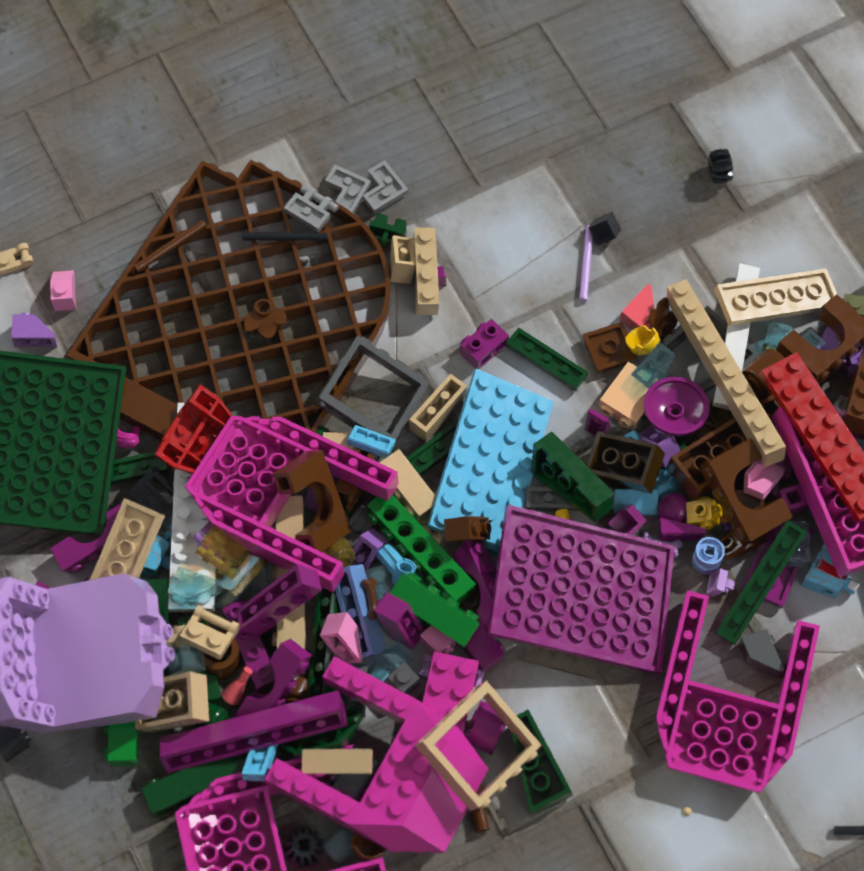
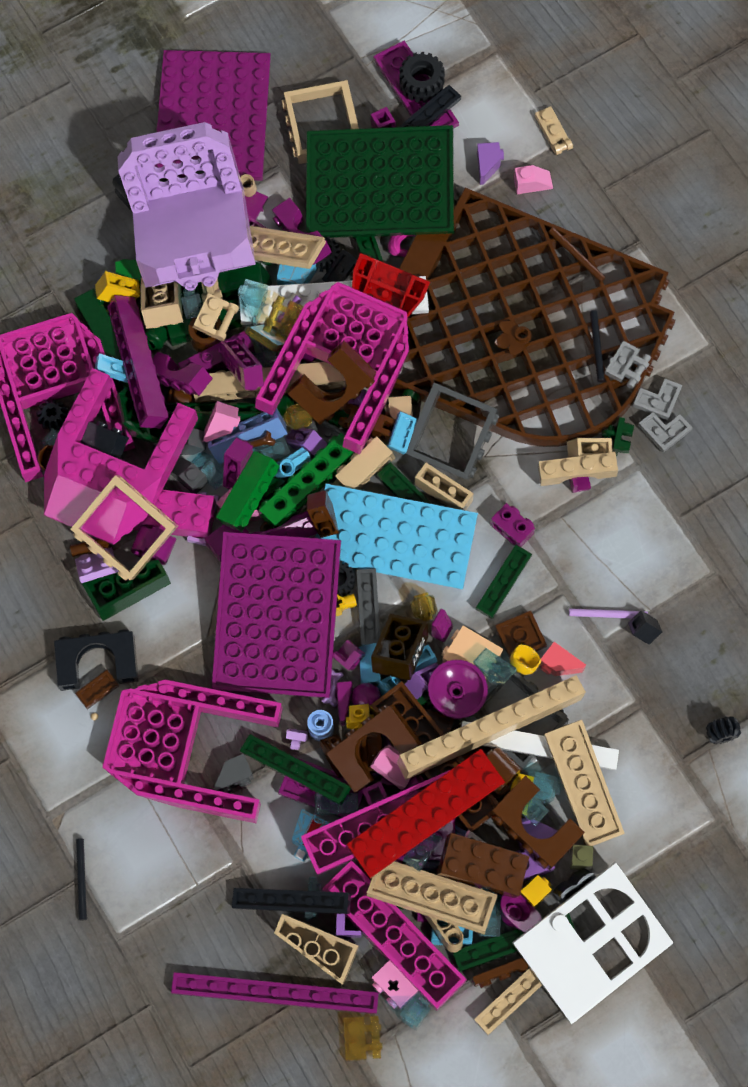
camera: 90 degrees right, 5 degrees up
coral cone [221,667,252,706] -> none
tan tile [302,749,372,774] -> none
dark green wedge [531,431,615,522] -> none
reddish brown plate [649,297,678,340] -> none
none -> black arch [54,629,139,691]
none -> lavender plate [75,547,119,583]
none -> reddish brown plate [75,670,119,710]
none -> yellow brick [95,271,140,302]
none -> clear yellow head [410,592,438,621]

